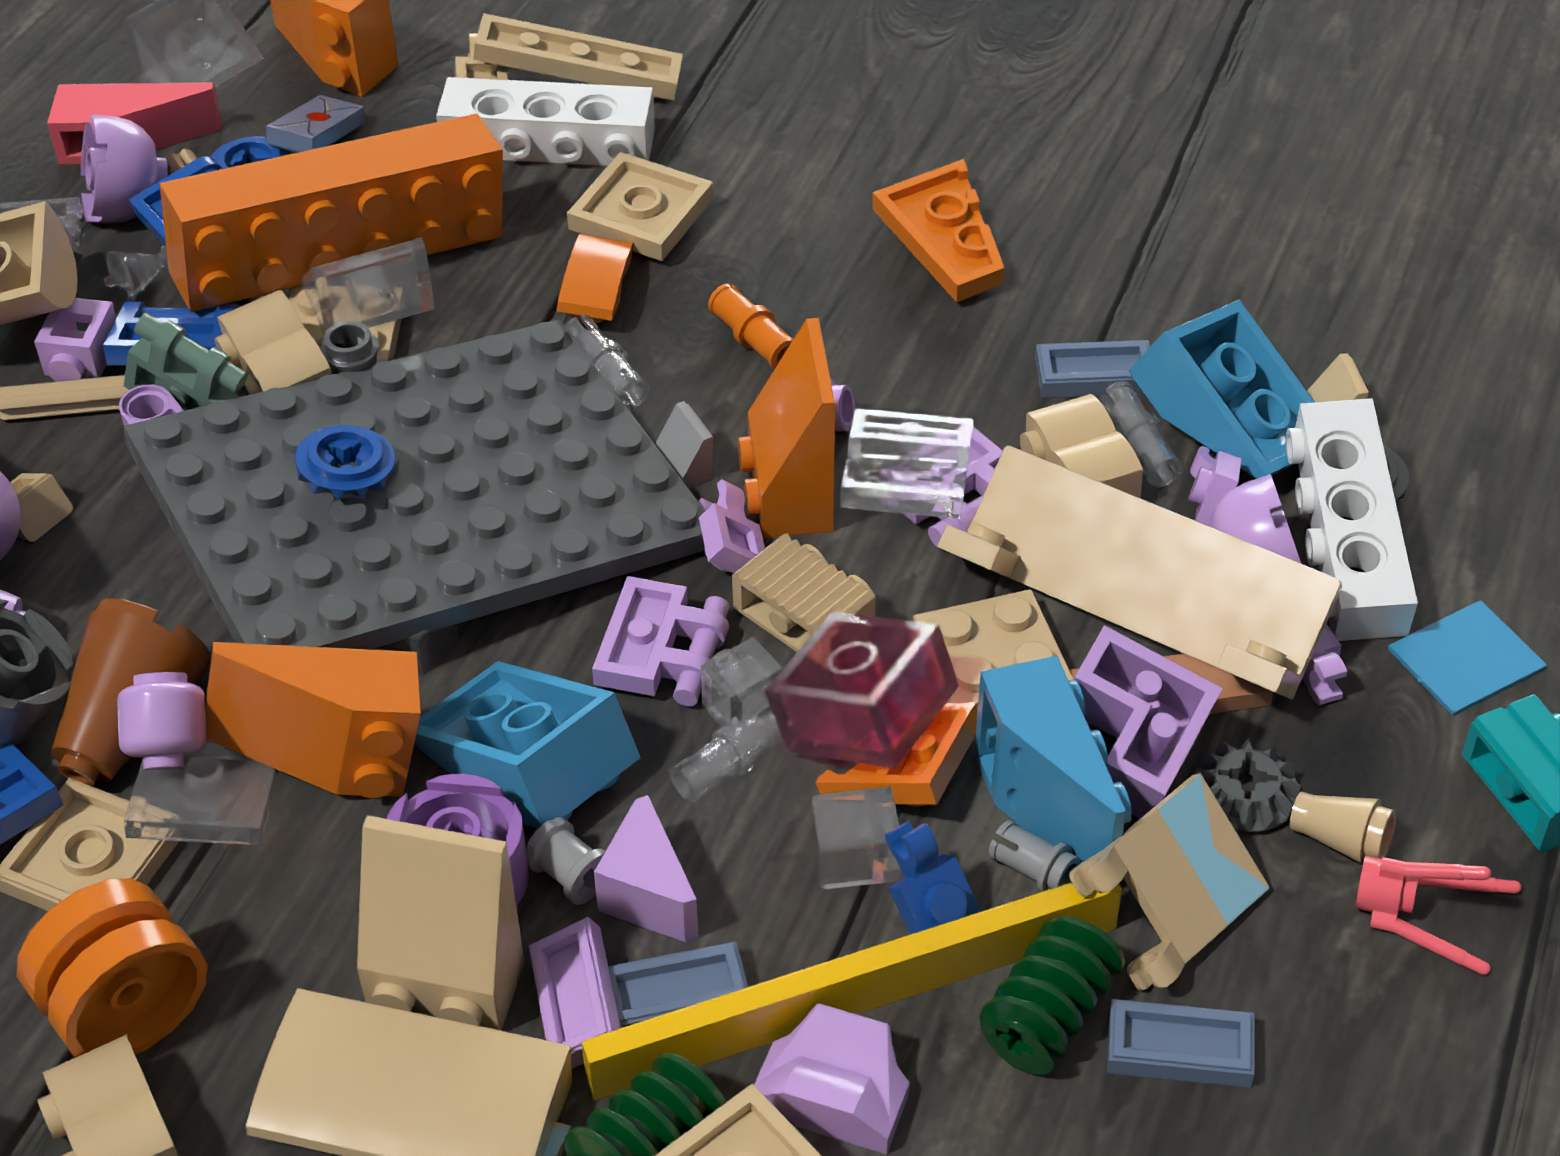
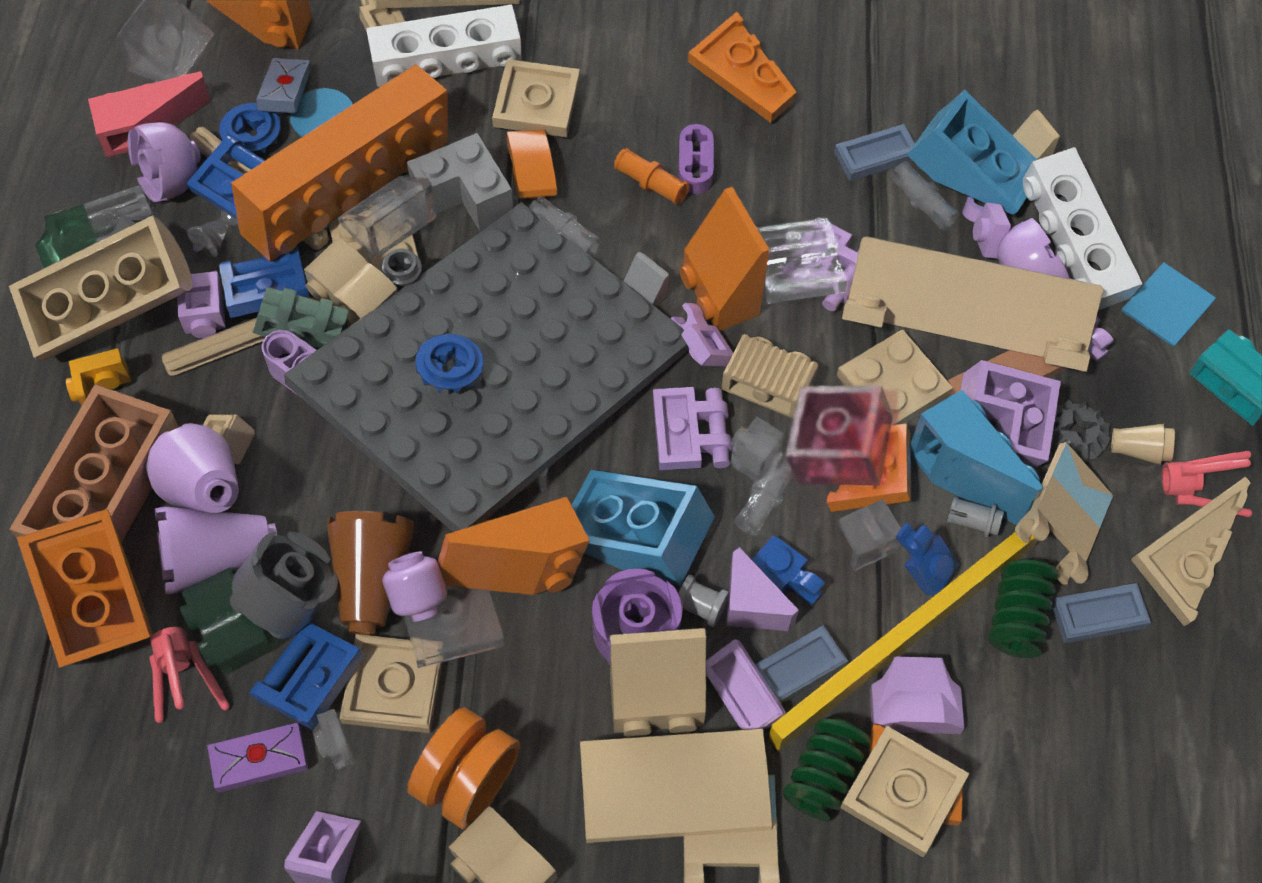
camera: 20 degrees left, 15 degrees up
tan brick [1020,394,1143,498] -> none
none -> light grey brick [407,133,513,231]
none -> medium lavender beam [679,124,714,194]
none -> blue plate [752,535,825,606]
none -> tan wing [1131,477,1251,626]

